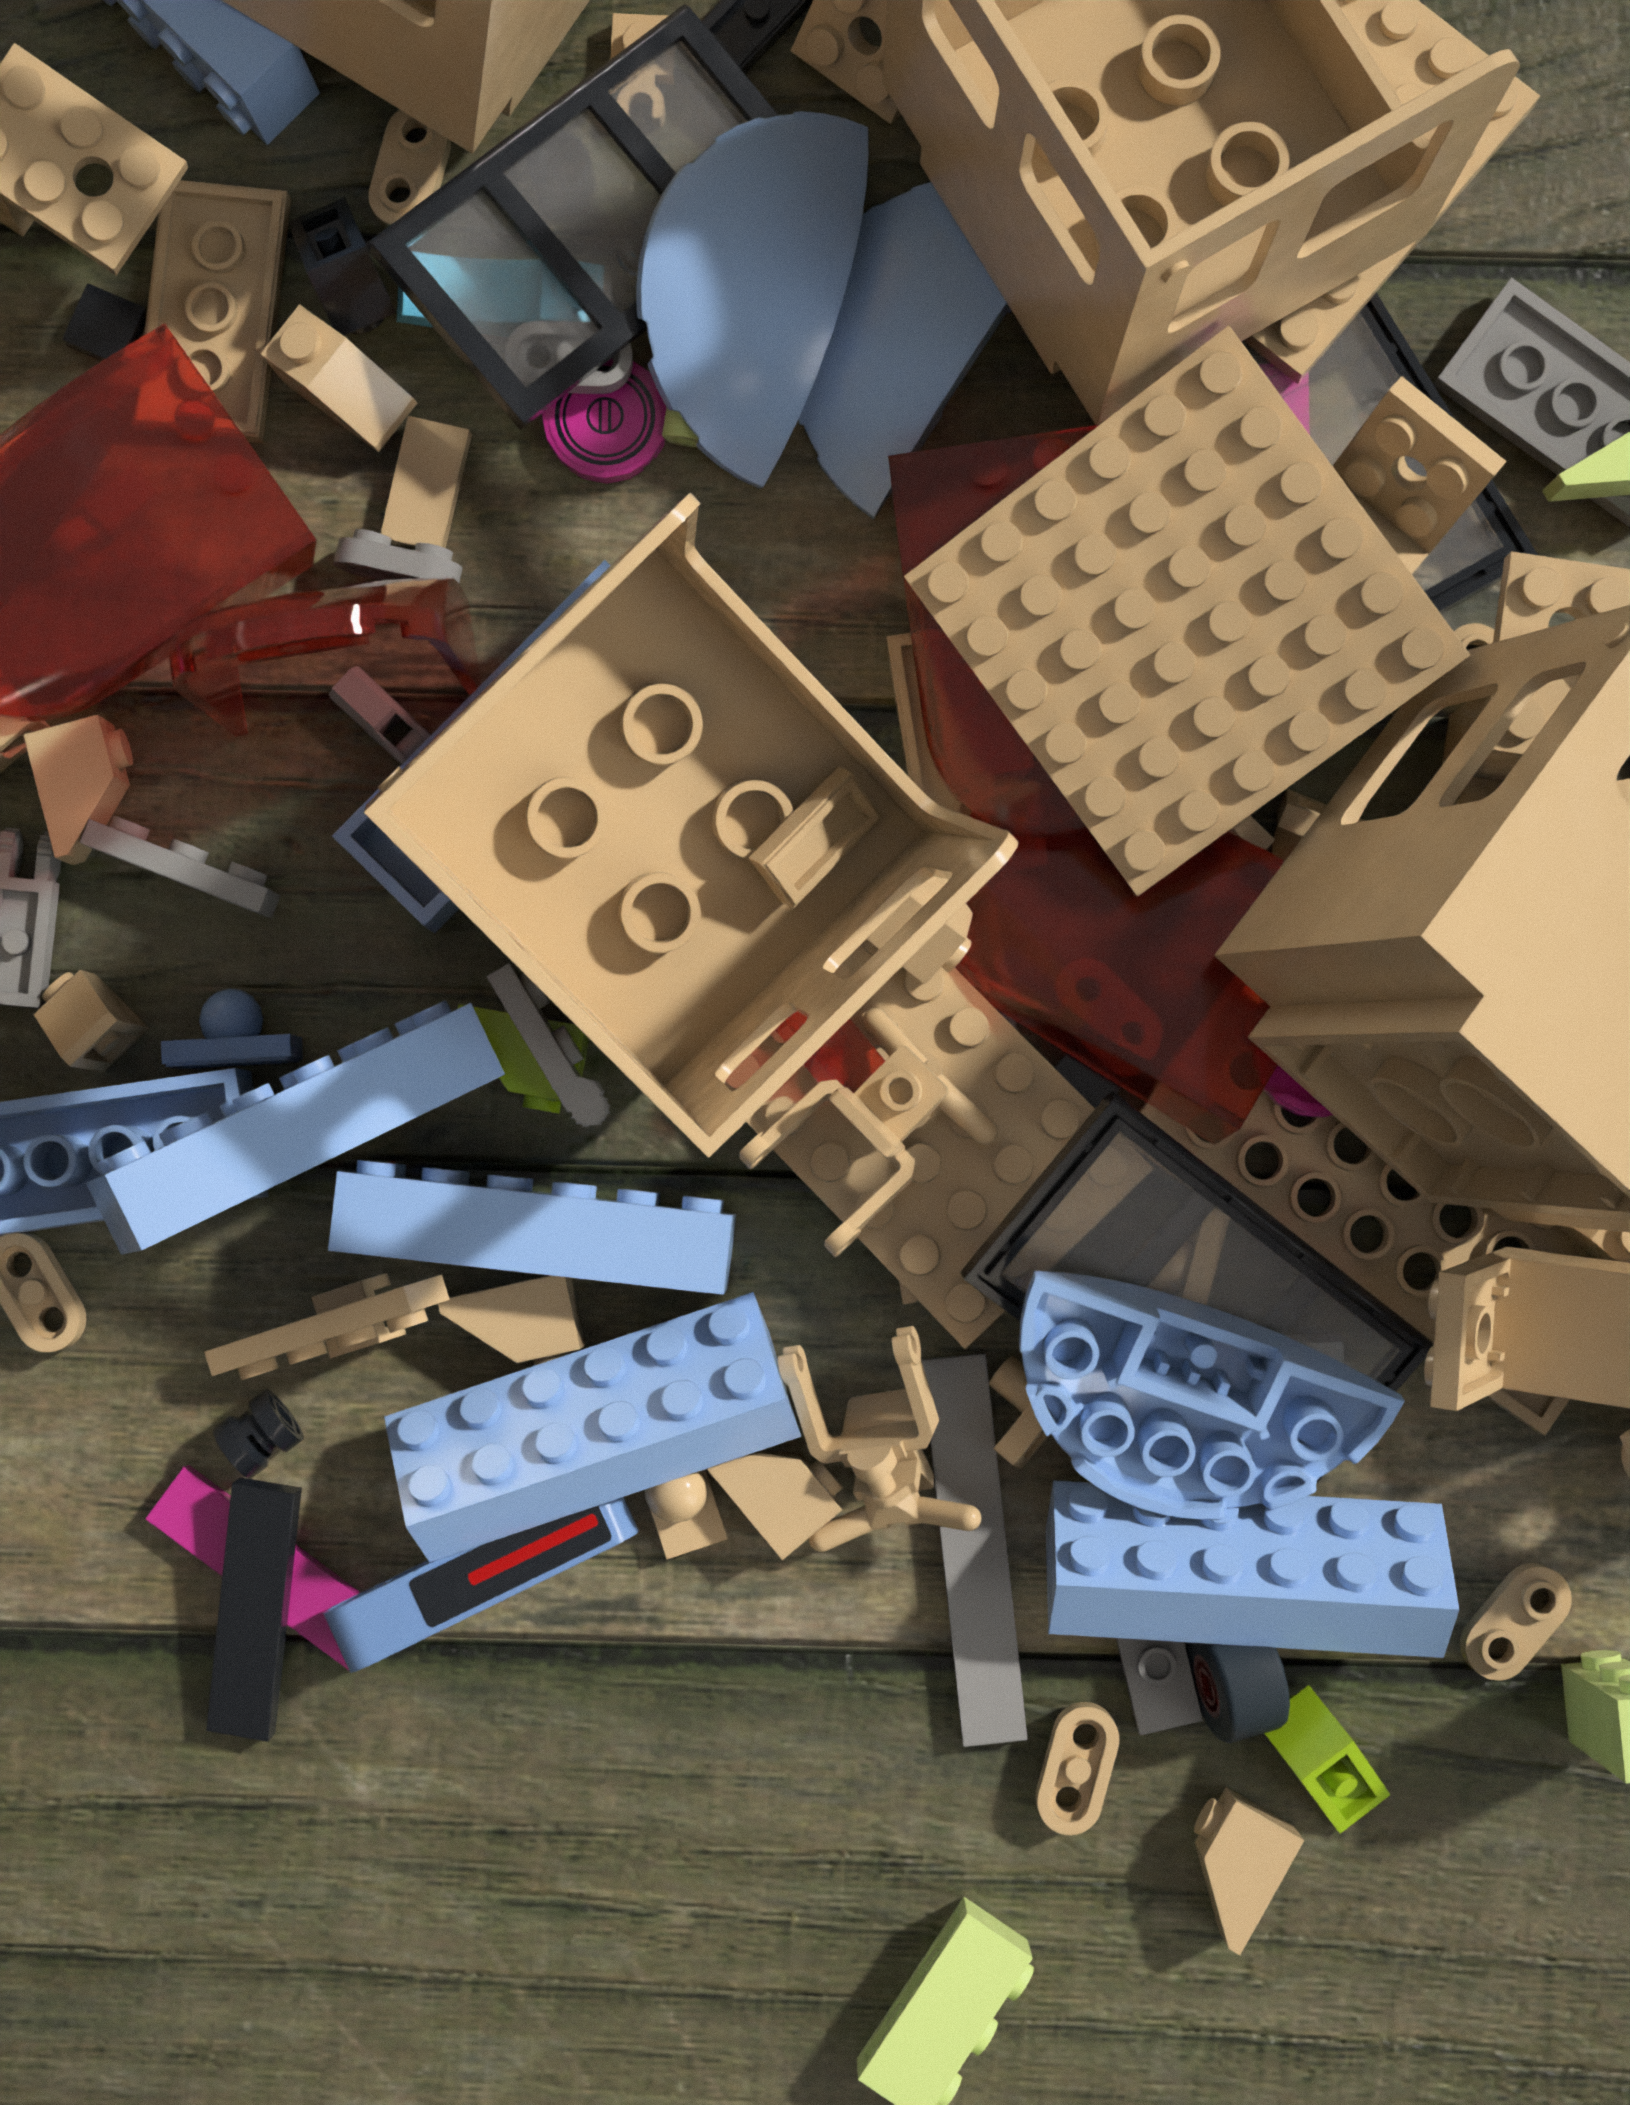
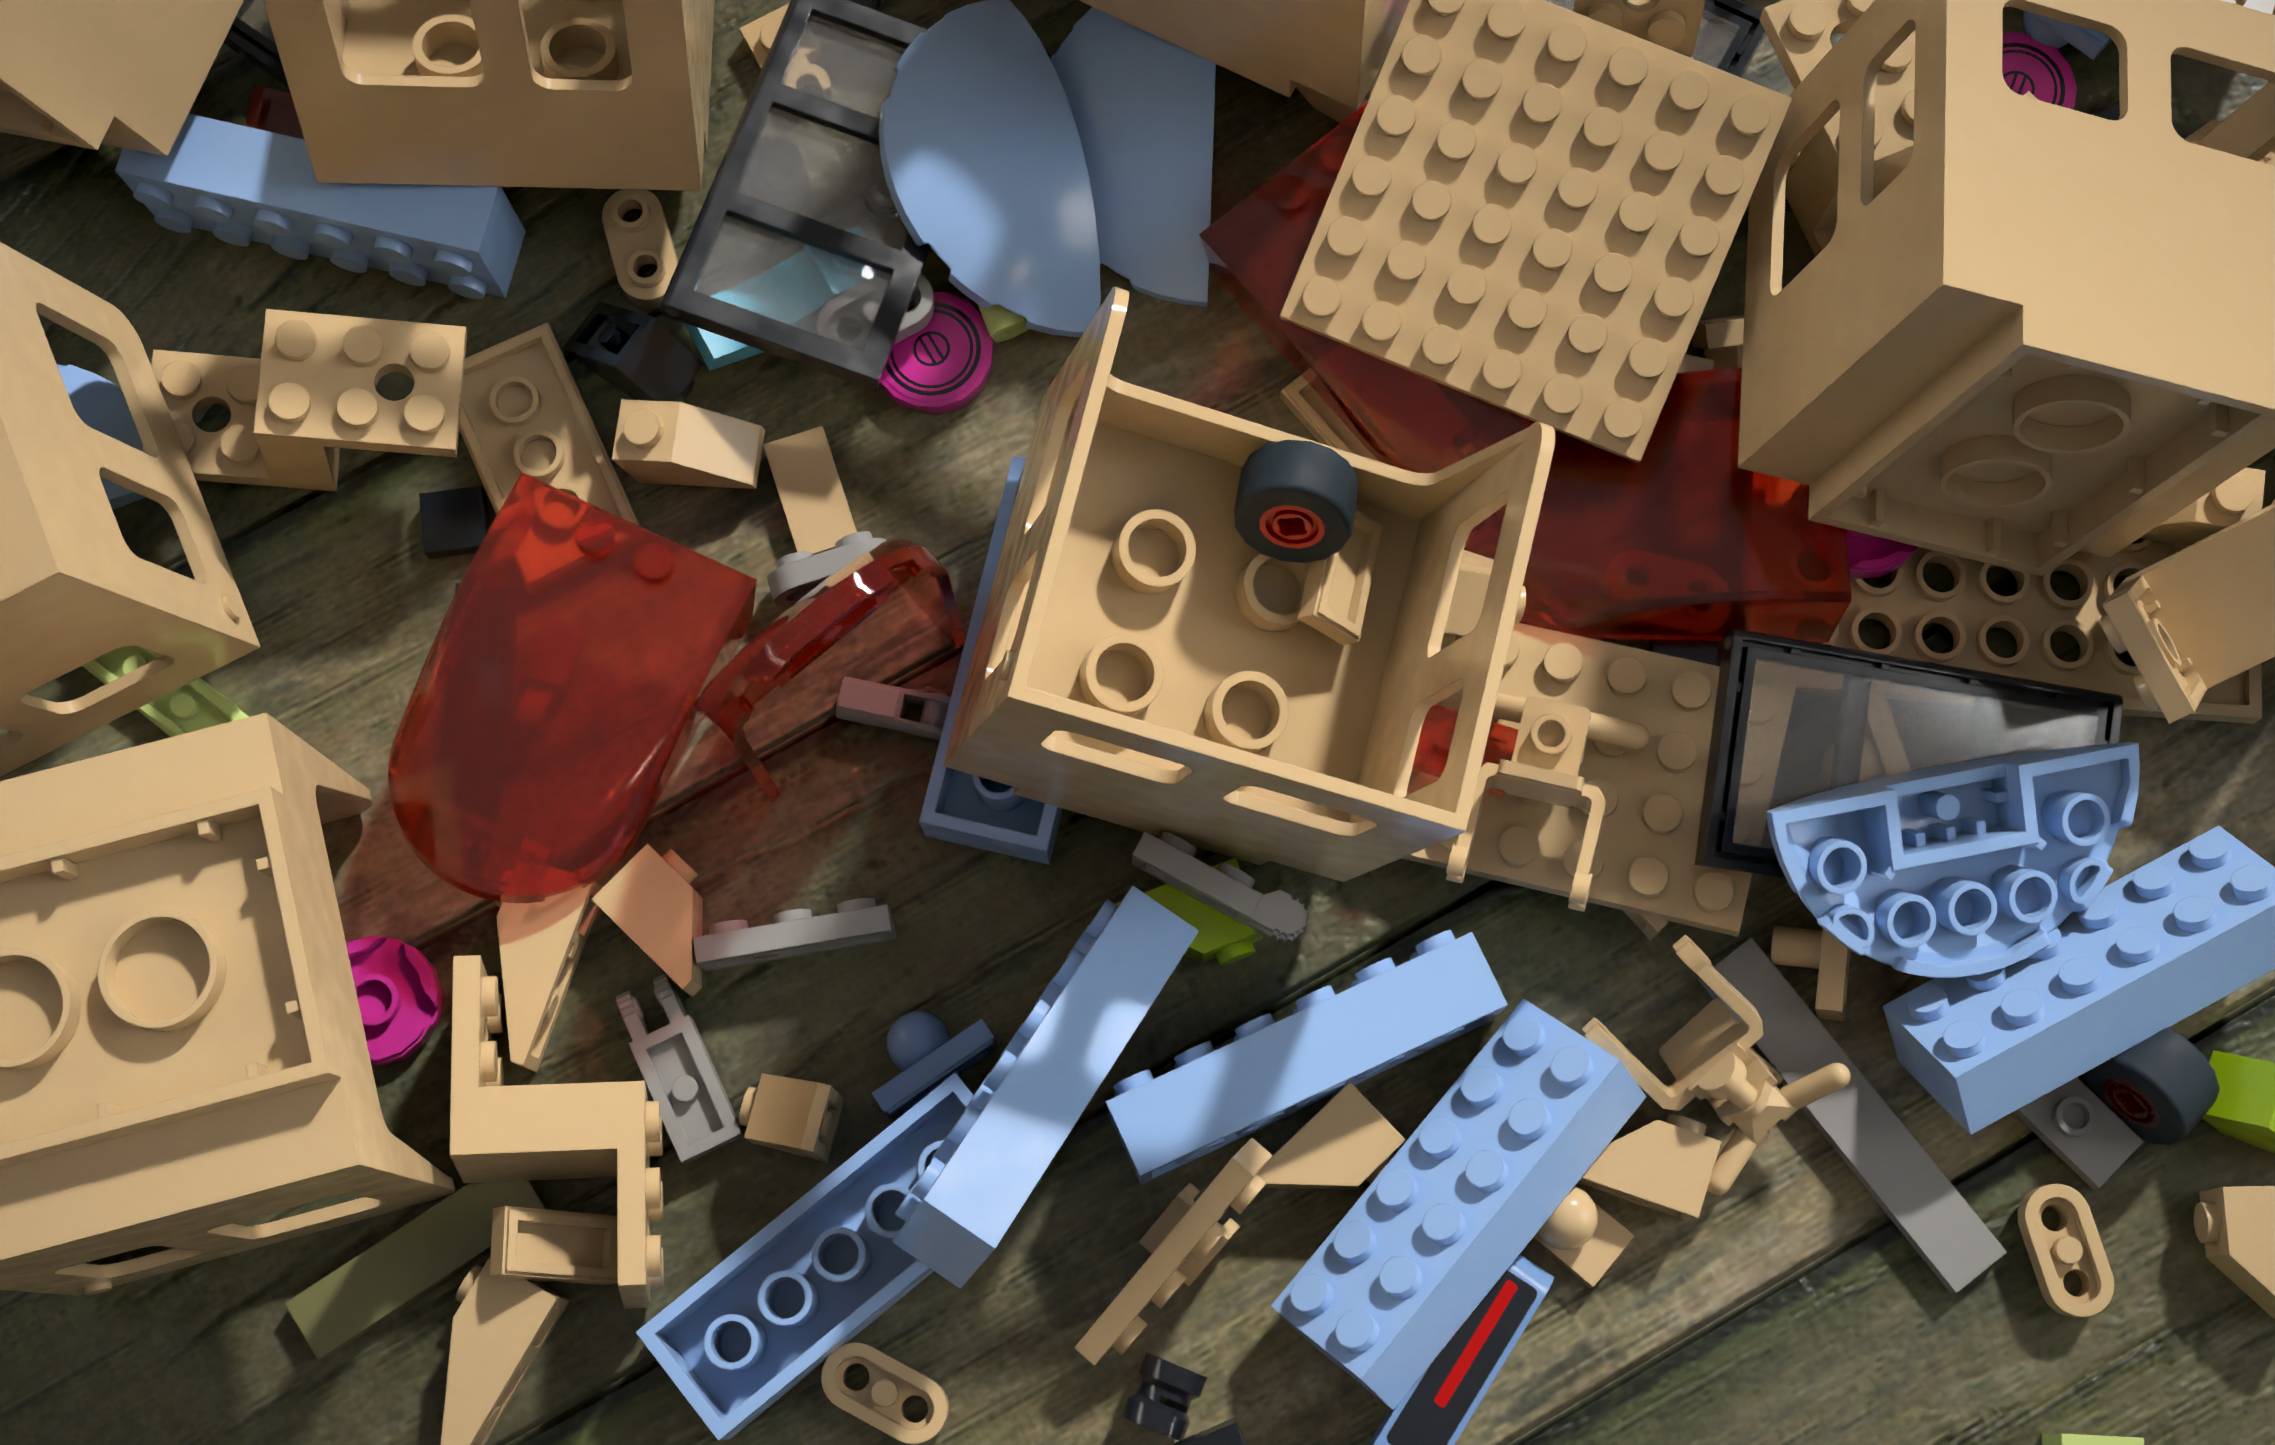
camera: 30 degrees left, 10 degrees down
none -> black wheel [1234,440,1358,563]

